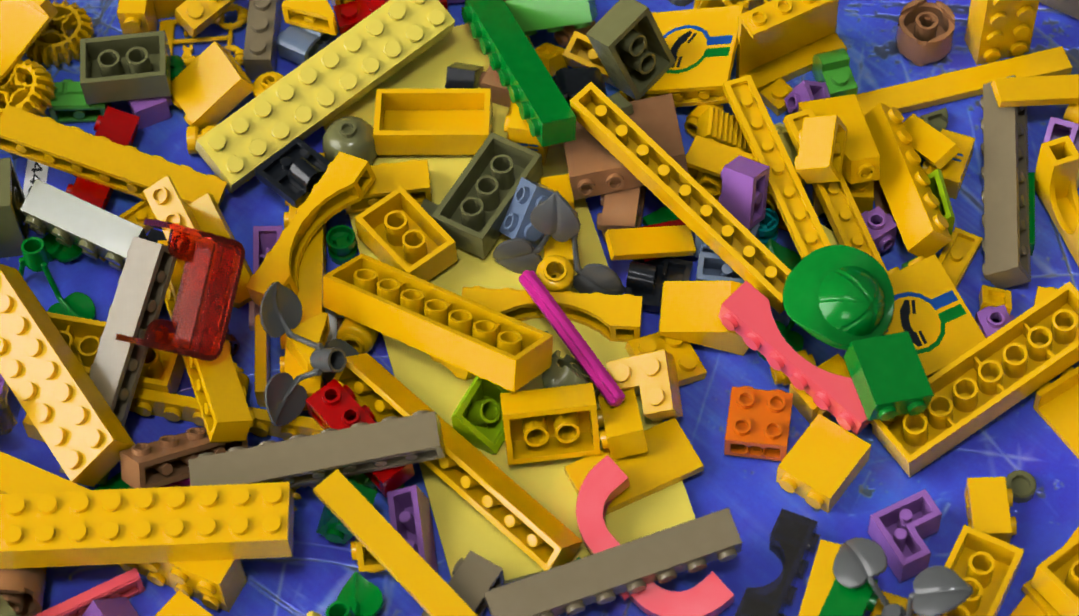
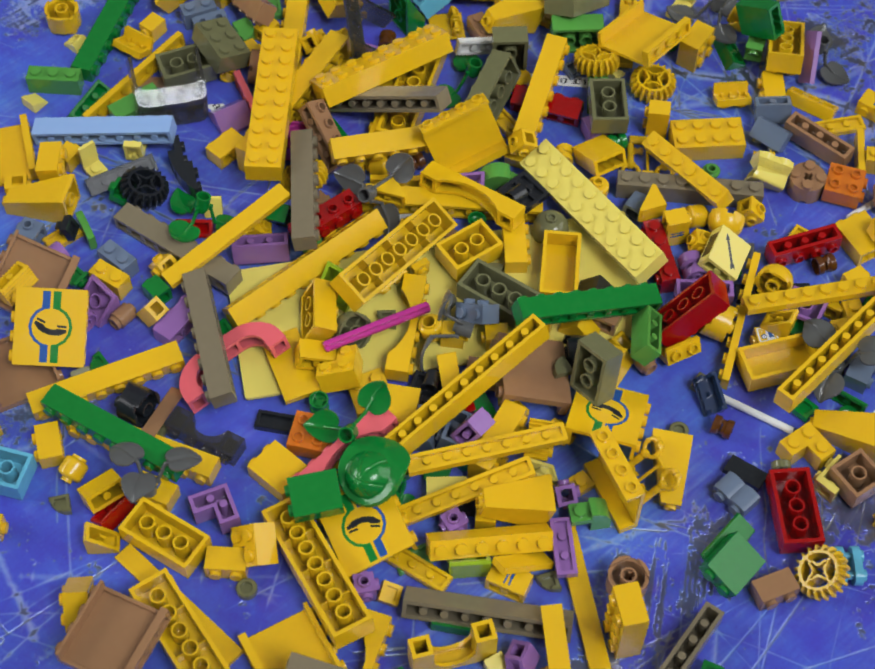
camera: 90 degrees right, 0 degrees up
clear red windscreen [115,219,245,361] -> none
yellow brick [794,115,848,184] -> none
none -> yellow brick [231,522,279,567]
none -> black tile [254,409,295,435]
none -> green plant [303,381,391,443]
none -> green wheel [309,391,329,414]
none -> bright green brick [477,162,518,191]
none -> yellow brick [507,128,538,157]
none -> medium lavender plate [549,517,578,578]

